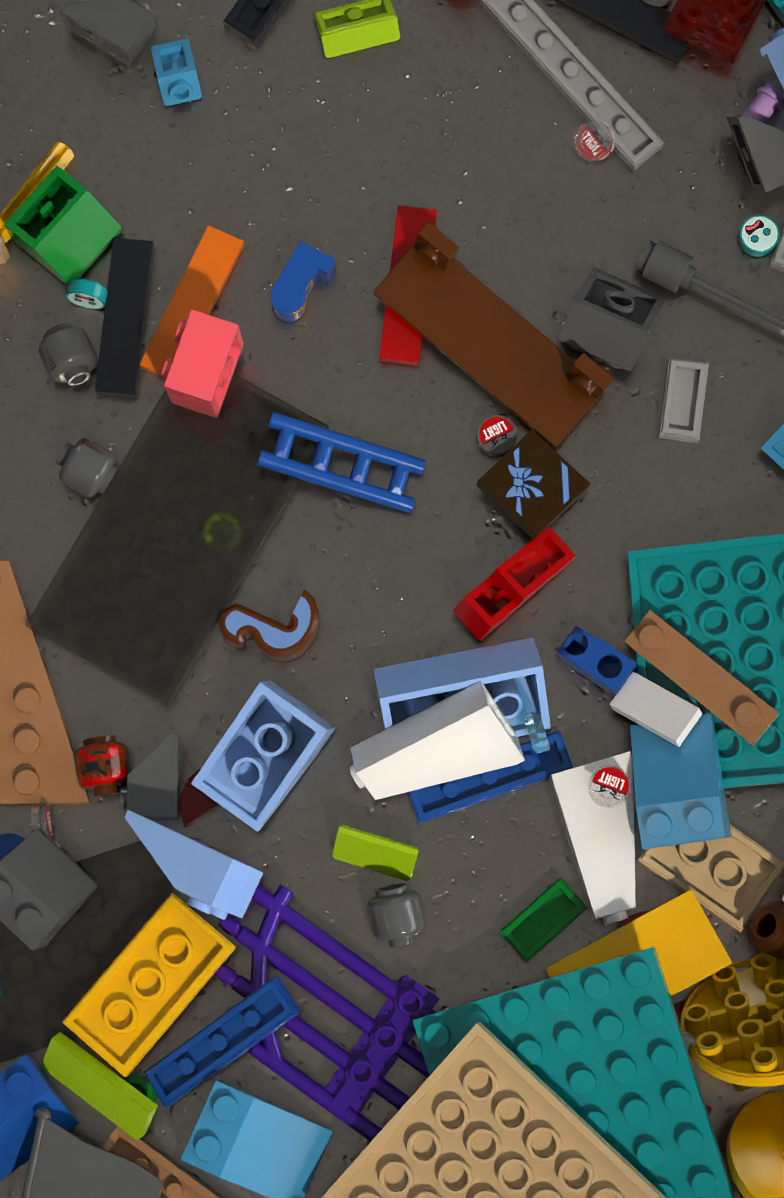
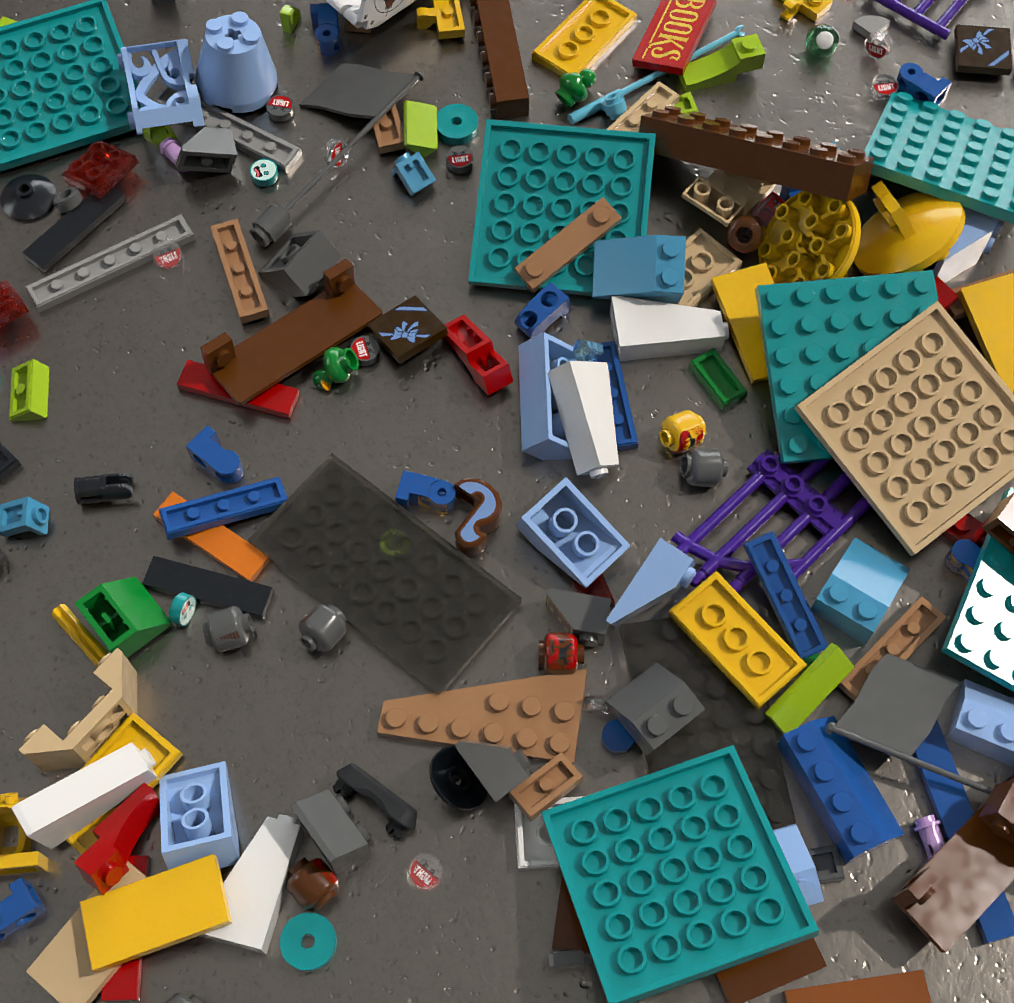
camera: 80 degrees left, 15 degrees down
coral brick [161,309,244,418] -> none
blue bar [256,411,426,513] -> none
lime slope [332,825,419,881] -> none
tile [588,765,631,808] -> none
white tile [610,672,702,747] -> none
light grey tile [658,358,709,444] -> none
none -> black hinge [74,472,134,505]
none -> blue tile [158,477,289,540]
none -> medium nougat plate [210,218,270,324]
none -> green animal [312,347,359,391]
none -> blue leg [395,470,455,515]
none -> yellow head [659,410,707,454]

